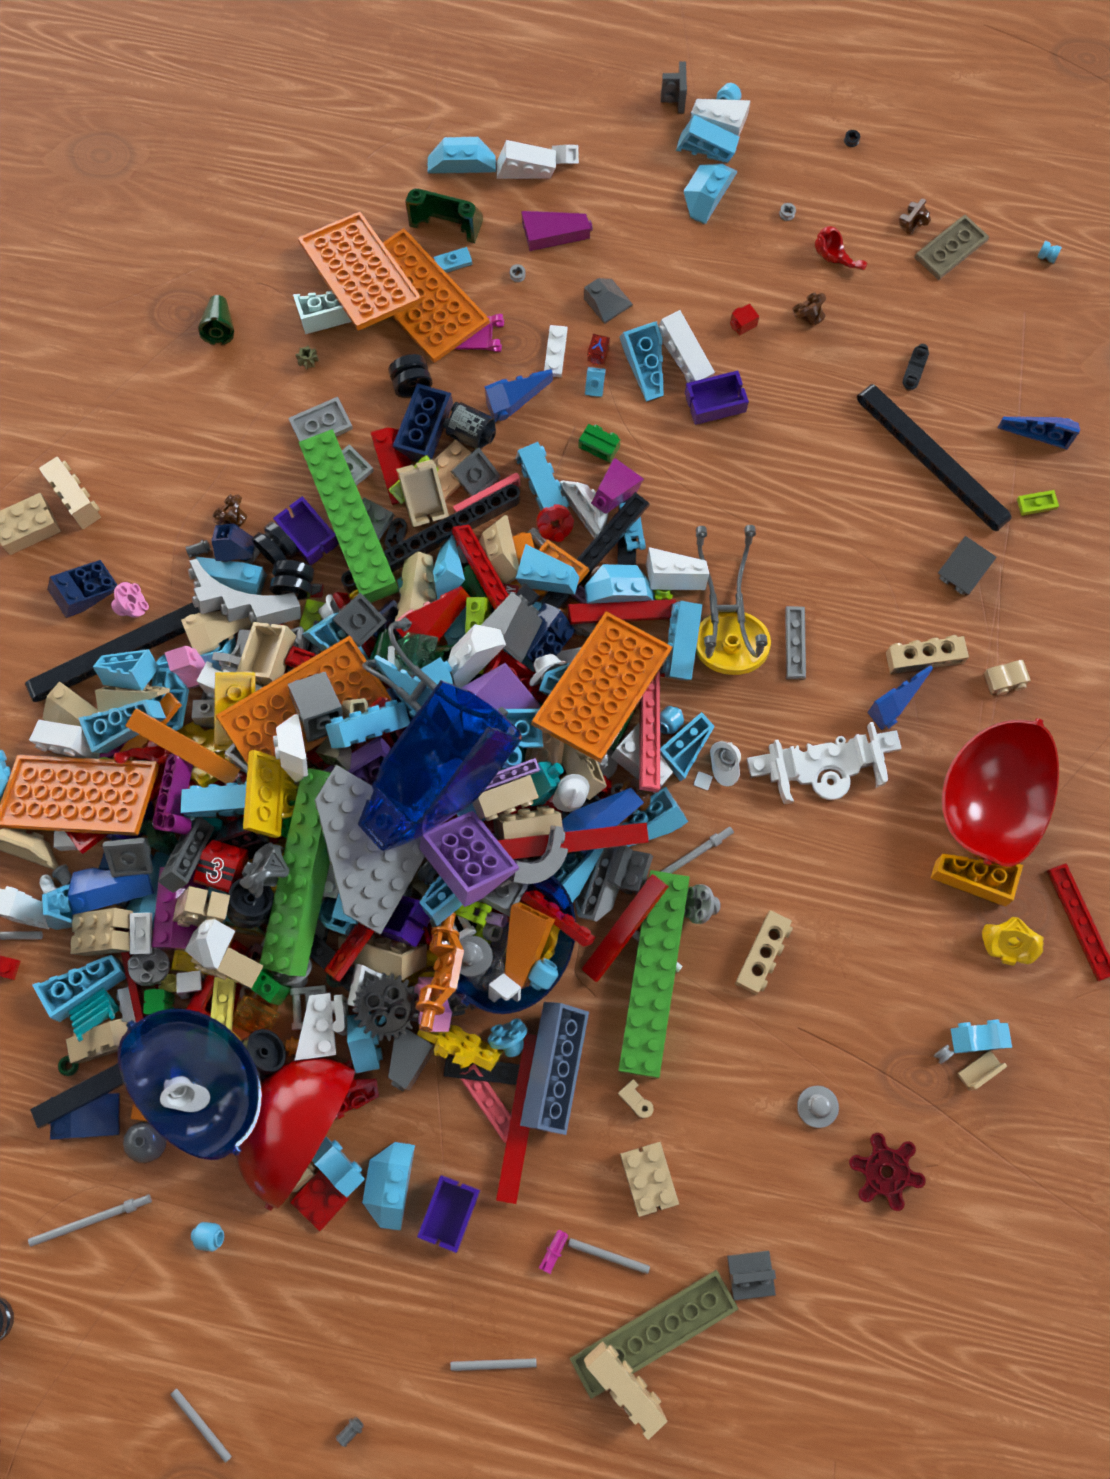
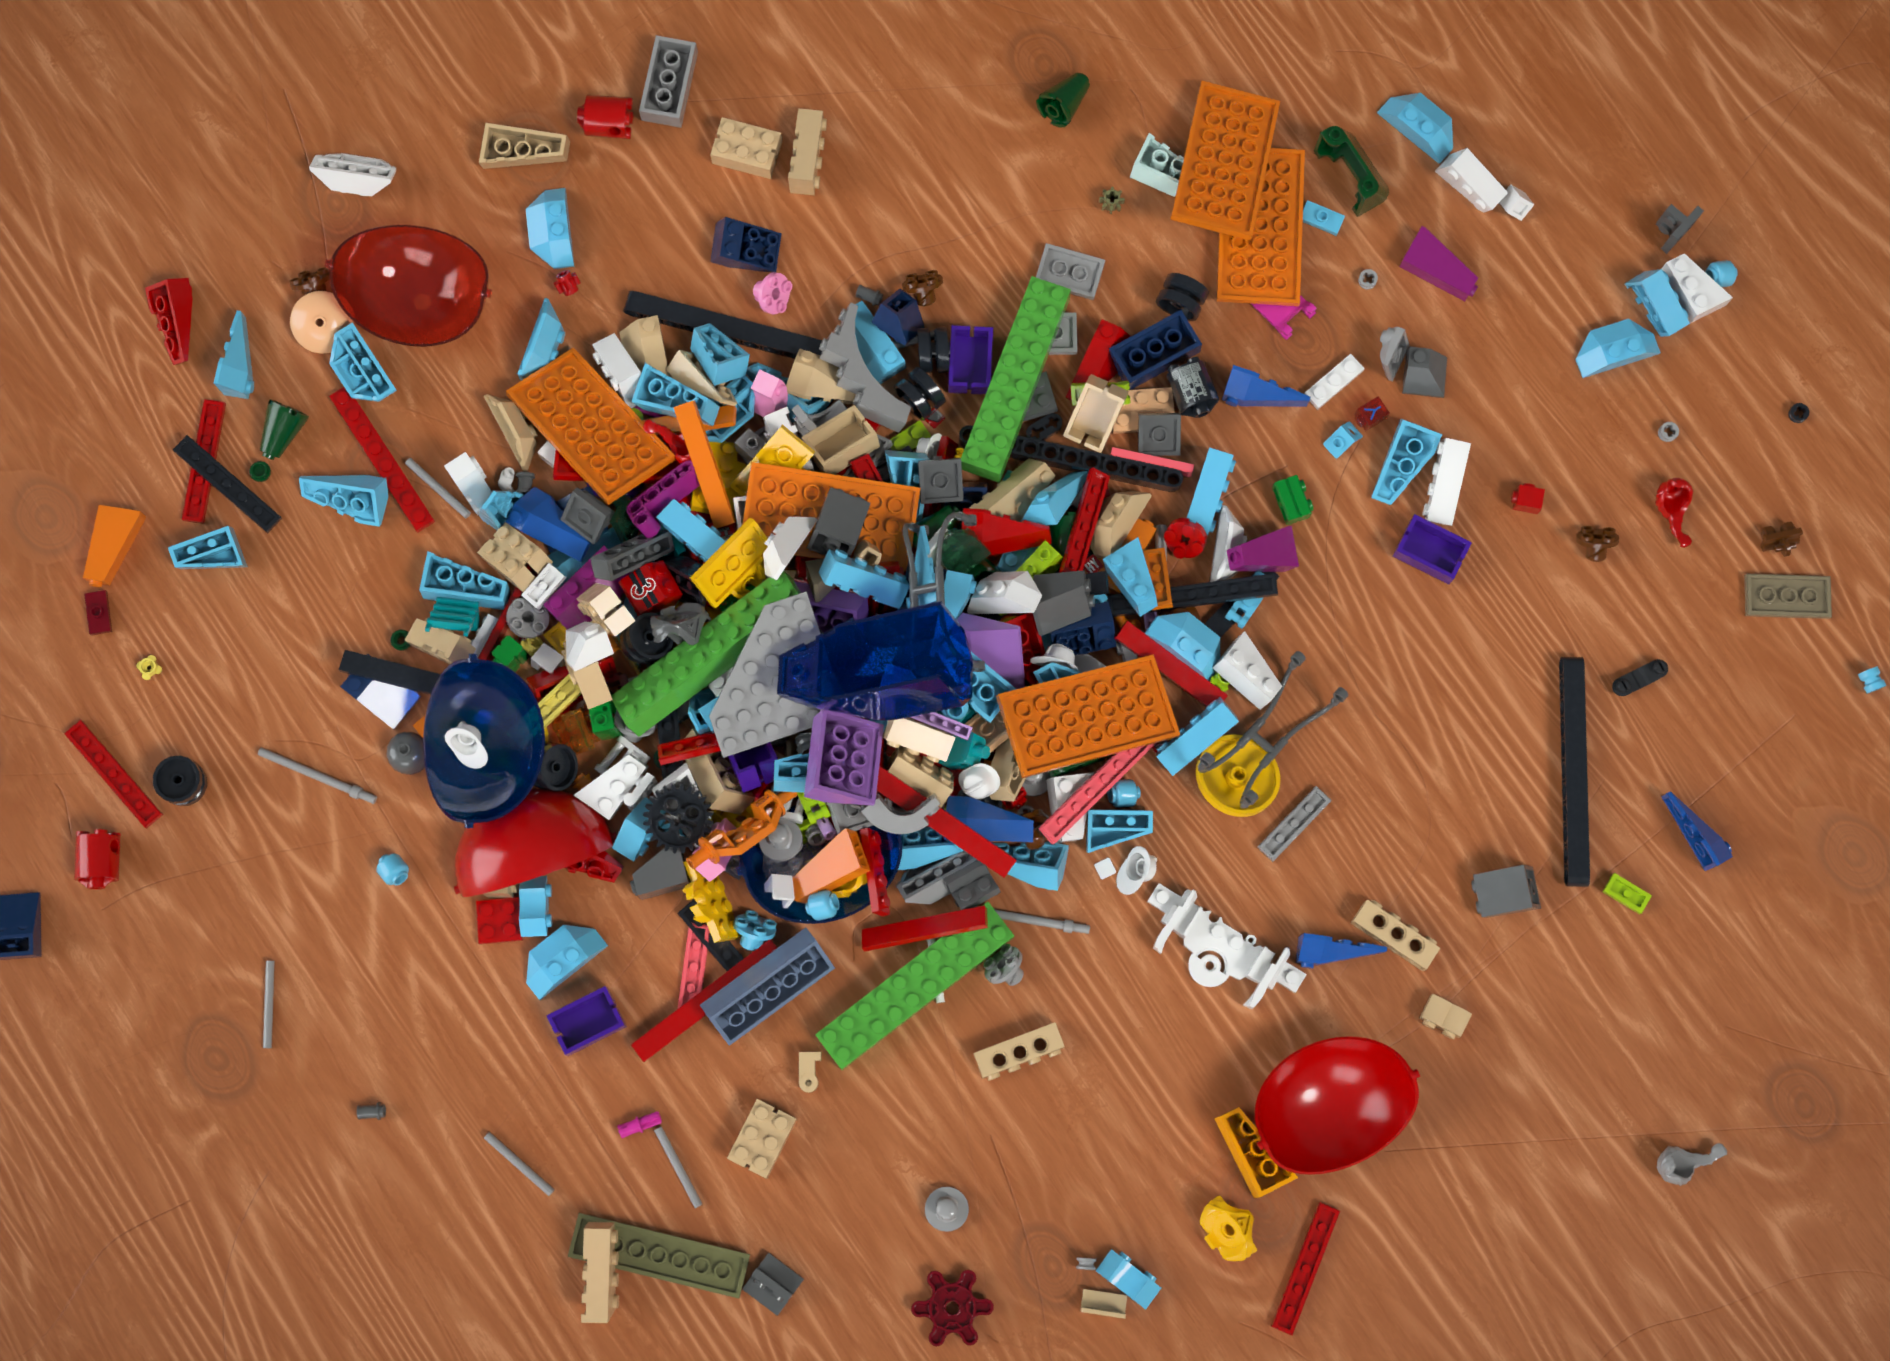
camera: 40 degrees right, 5 degrees up
none -> light grey slope [1380,327,1410,382]

